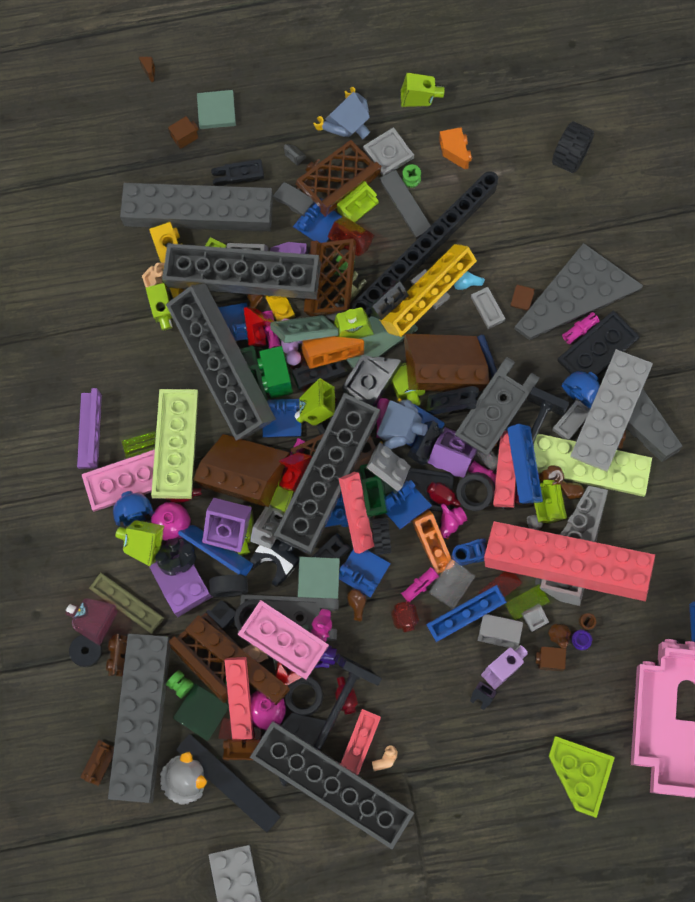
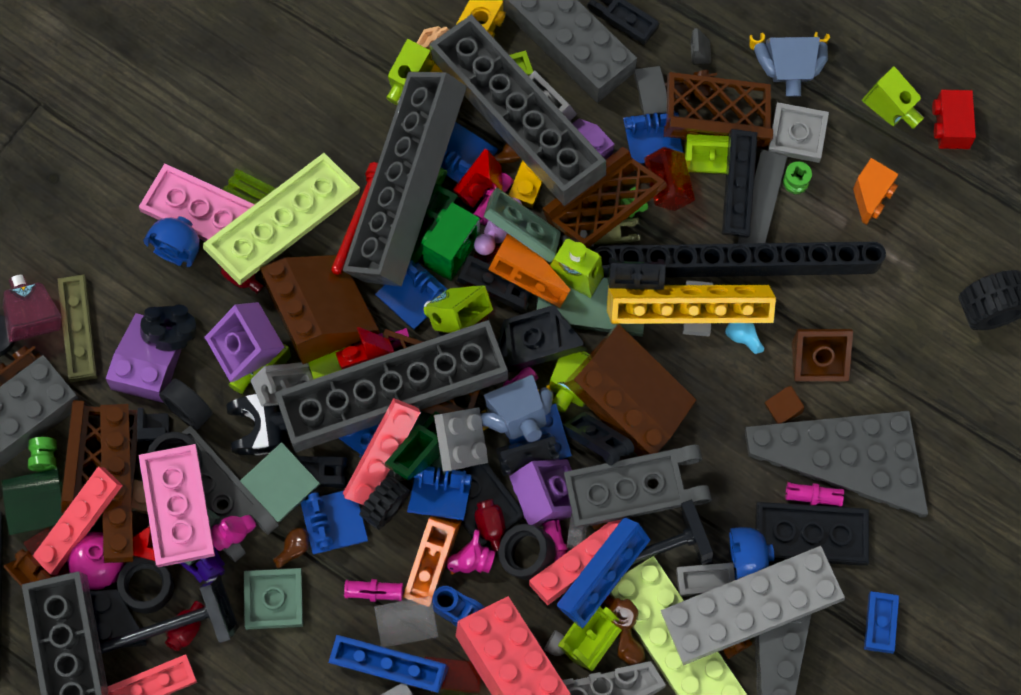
camera: 35 degrees right, 5 degrees down
medium lavender fence [77,388,102,469] -> none
lime torso [116,520,164,566] -> none
dark pink cylinder [151,502,191,541] -> none
blue slope [178,525,253,576] -> none
clear red head [391,601,419,632] -> none
light grey tile [471,287,505,329] -> none
dark blue bar [477,335,497,378] -> none
none -> sand green tile [244,568,303,630]
none -> red piece [331,162,378,275]
none -> black tile [722,129,757,238]
none -> reddish brown slope [792,329,853,381]
none -> blue plate [864,591,899,654]
none -> red brick [932,90,976,149]

